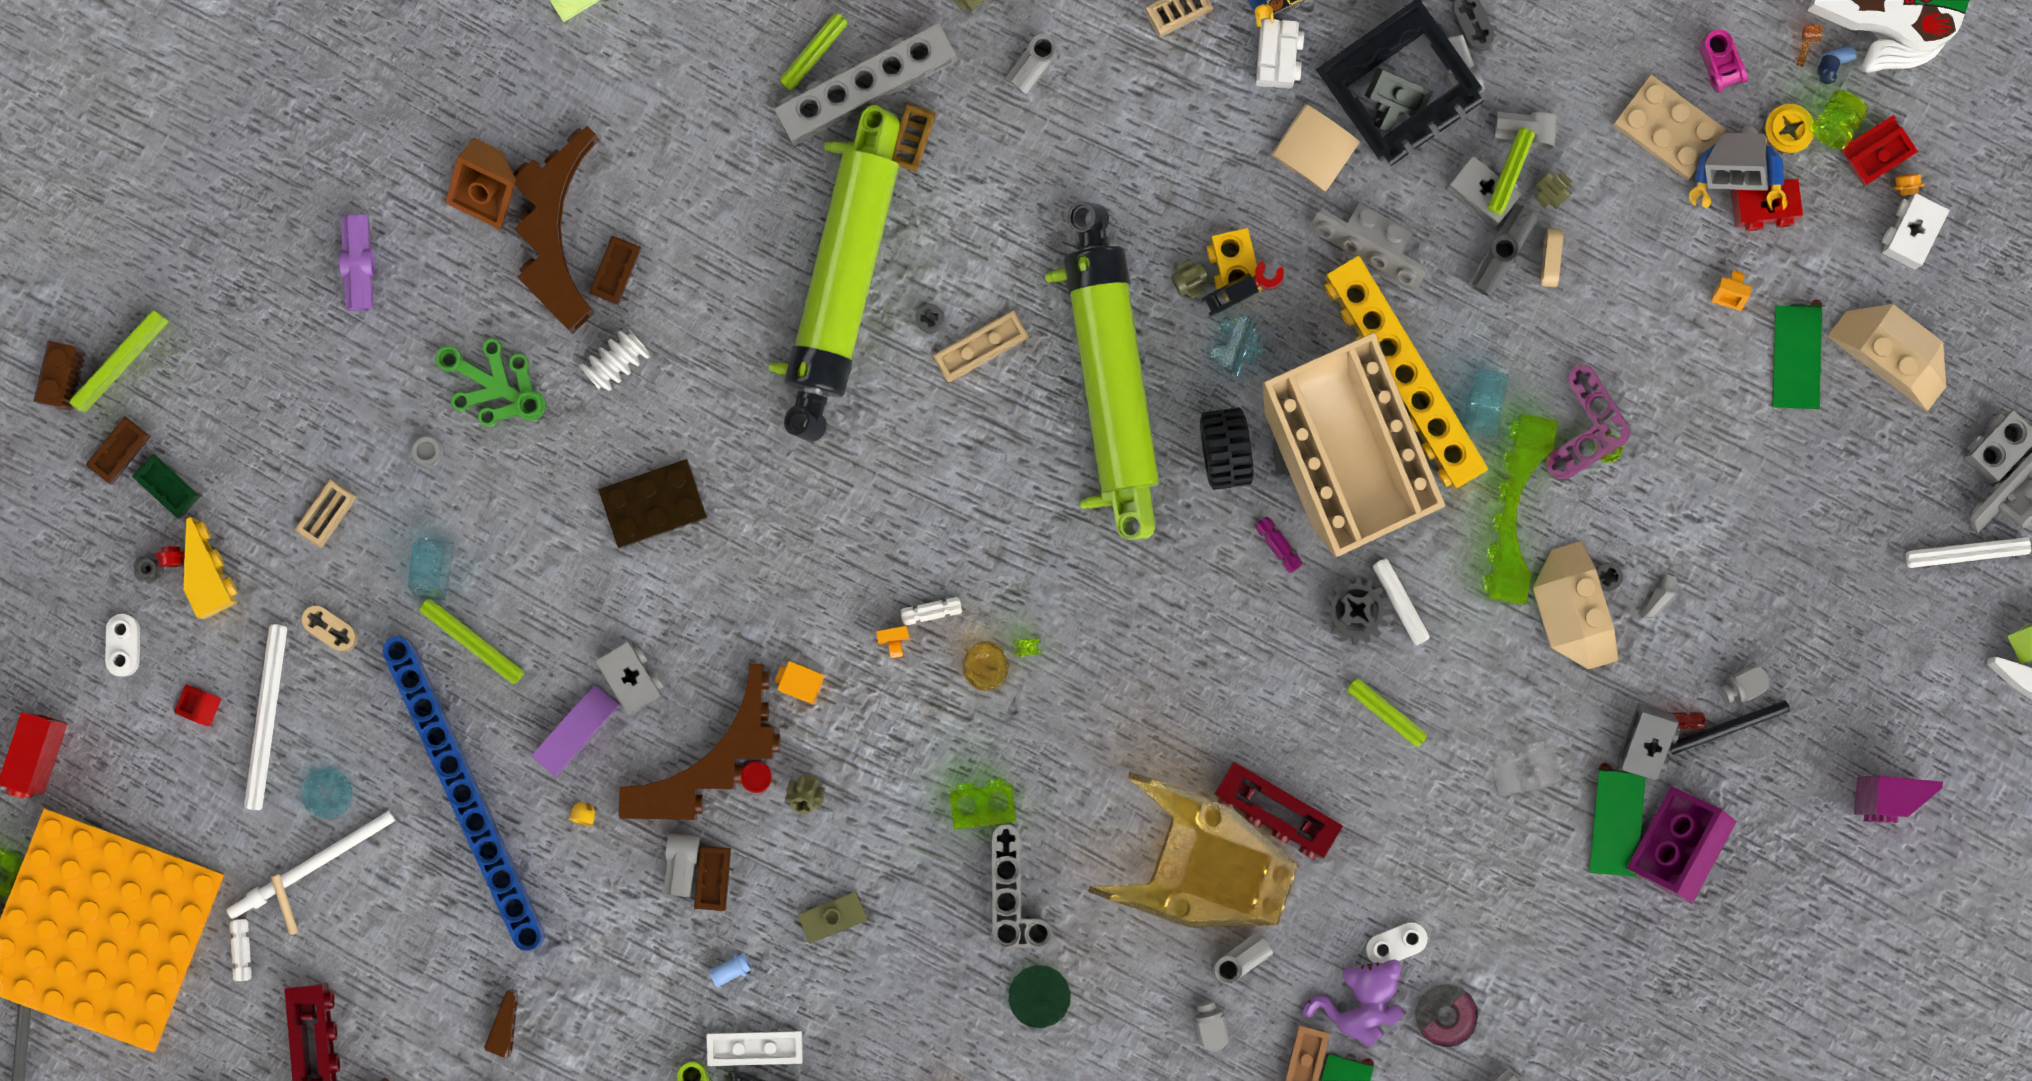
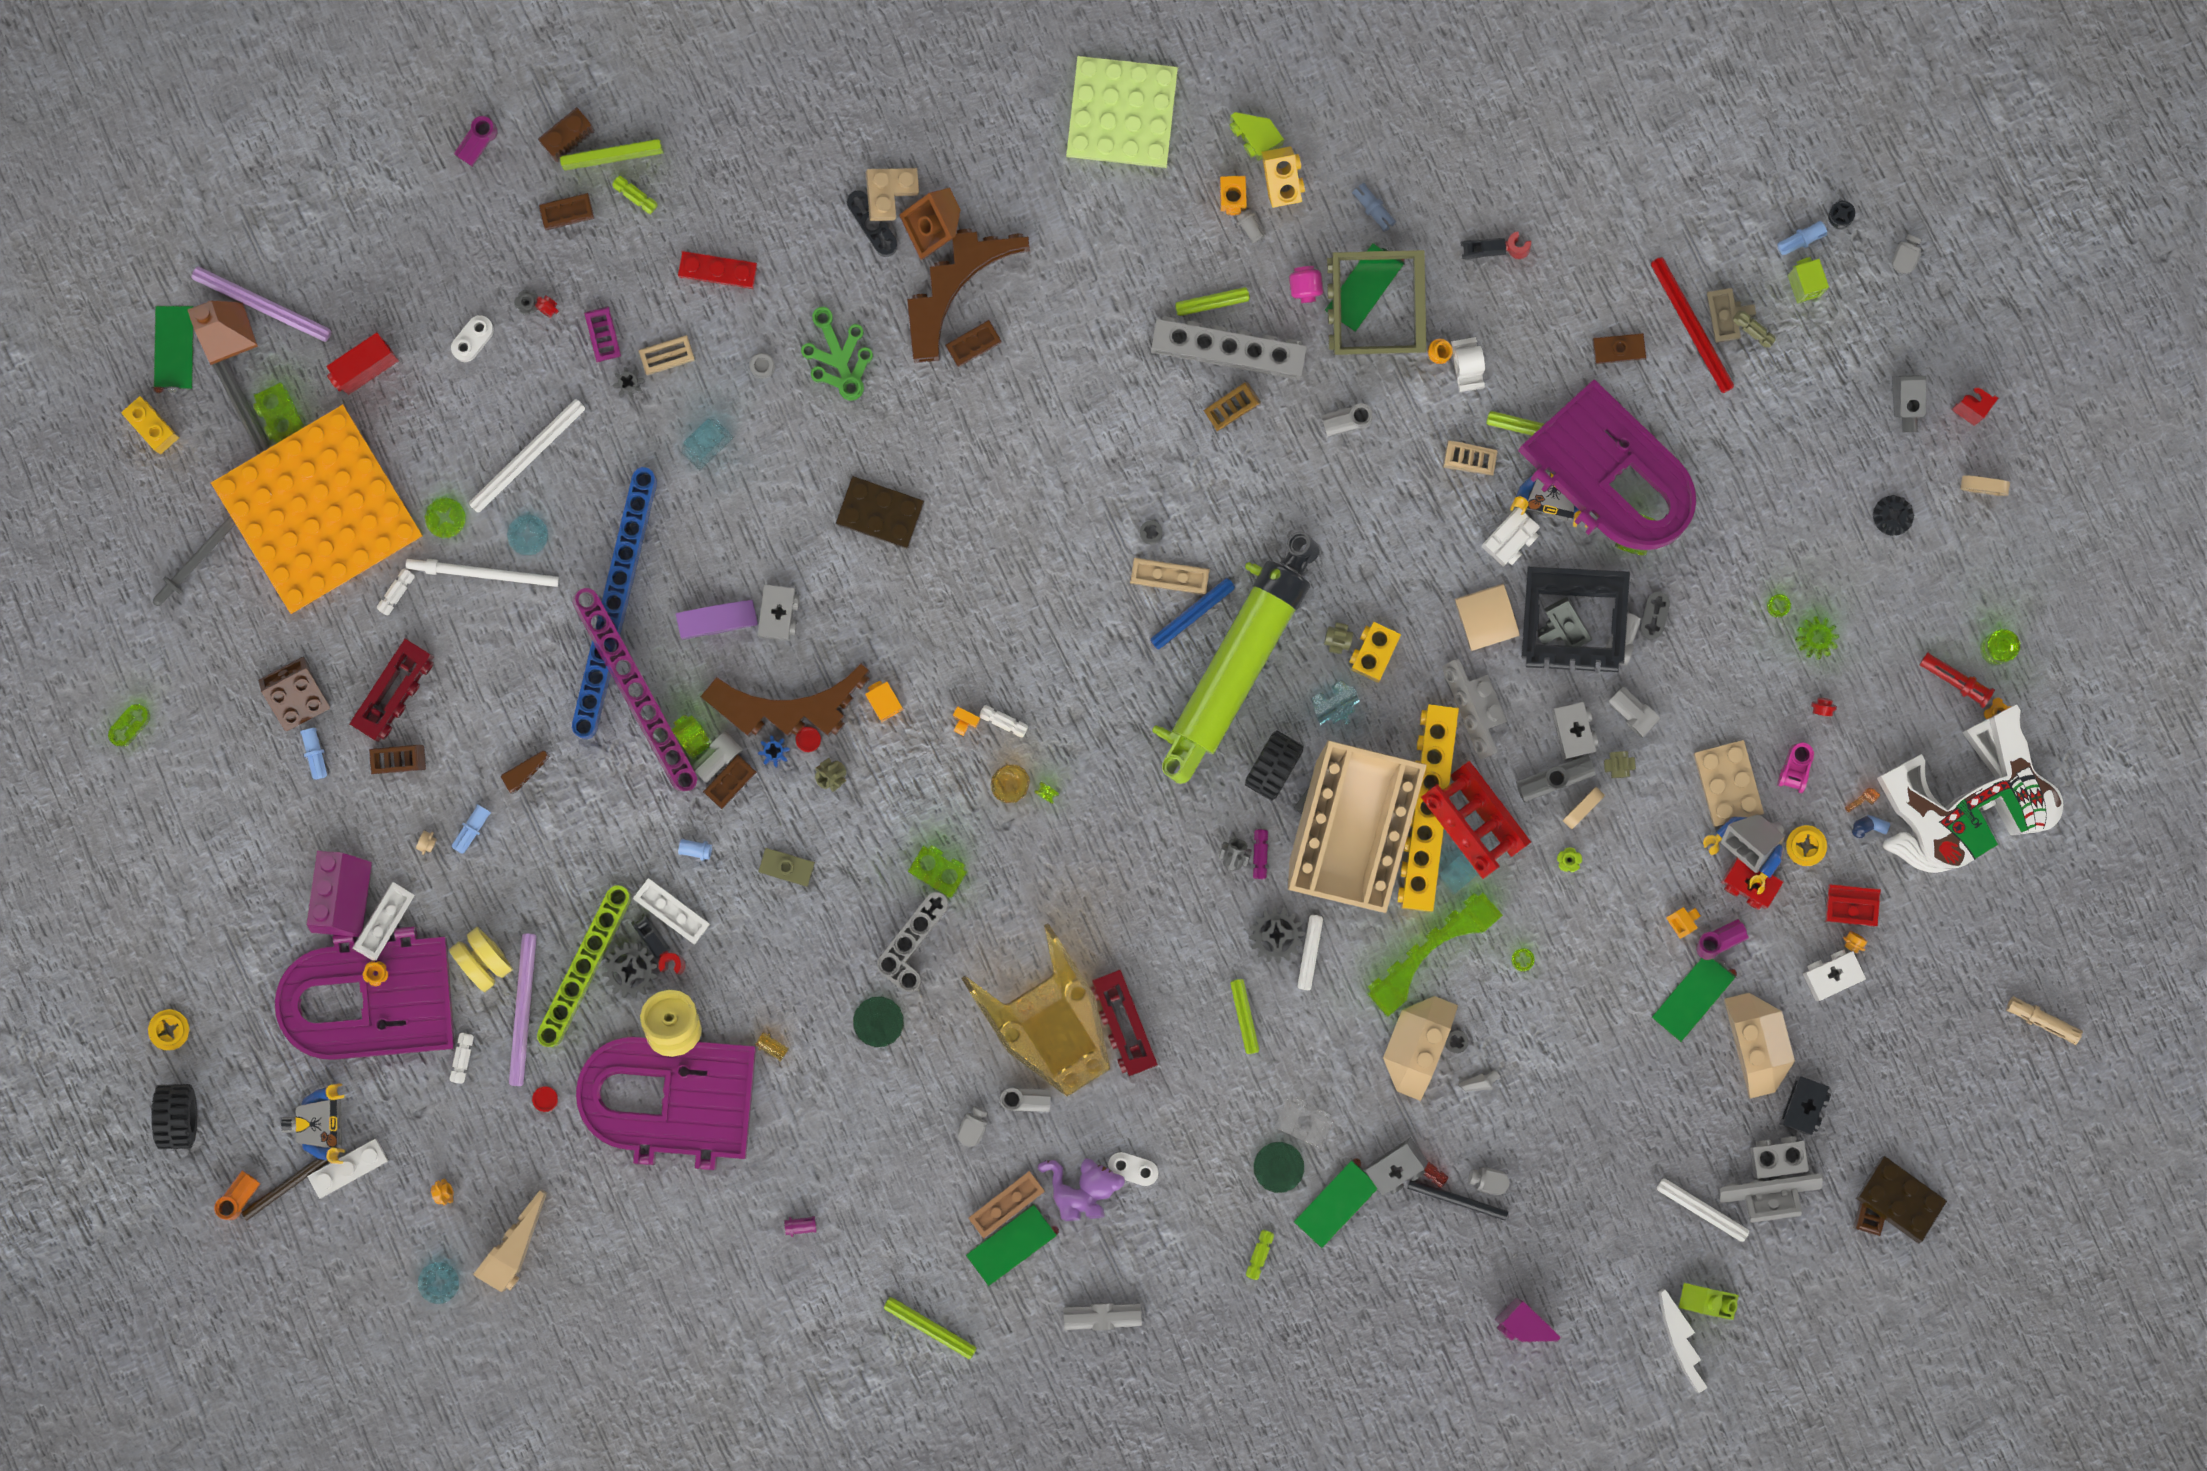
camera: 35 degrees right, 0 degrees up
dark green plate [132,454,201,519] -> none
red slope [174,684,221,726] -> none
yellow slope [183,517,238,619] -> none
tan piece [270,874,298,935] -> none
tan beam [302,606,358,652] -> none
medium lavender piece [339,215,375,311] -> none
lime axle [419,599,524,685] -> none
yellow hinge [568,801,596,826] -> none
white piece [579,327,650,391] -> none
lime piece [769,105,900,442] -> none
black piece [1201,260,1284,317] -> none
clear smoke tile [1414,984,1478,1047] -> none
lime axle [1487,128,1535,215] -> none
magenta beam [1546,365,1630,480] -> none
magenta slope [1626,786,1737,904] -> none
clear neon green wheel [1811,90,1868,150] -> none
none -> clear neon green gear [424,497,466,538]
none -> magenta beam [572,588,697,792]
none -> magenta slope [584,306,621,362]
none -> lime axle [612,176,658,214]
none -> dark grey gear [613,367,645,400]
none -> clear neon green brick [671,715,712,758]
none -> red plate [678,251,758,289]
none -> blue gear [758,735,790,768]
none -> black beam [847,190,898,257]
none -> tan plate [866,168,919,221]
none -> blue axle [1150,578,1235,649]
none -> dark grey gear [1219,838,1252,870]
none -> lime axle [1246,1230,1274,1280]
none -> clear green tile [1253,1142,1304,1193]
none -> red fence [1421,760,1531,879]
none -> lime plate [1557,847,1582,872]
none -> magenta piece [1696,919,1749,960]
none -> black brick [1779,1076,1831,1135]

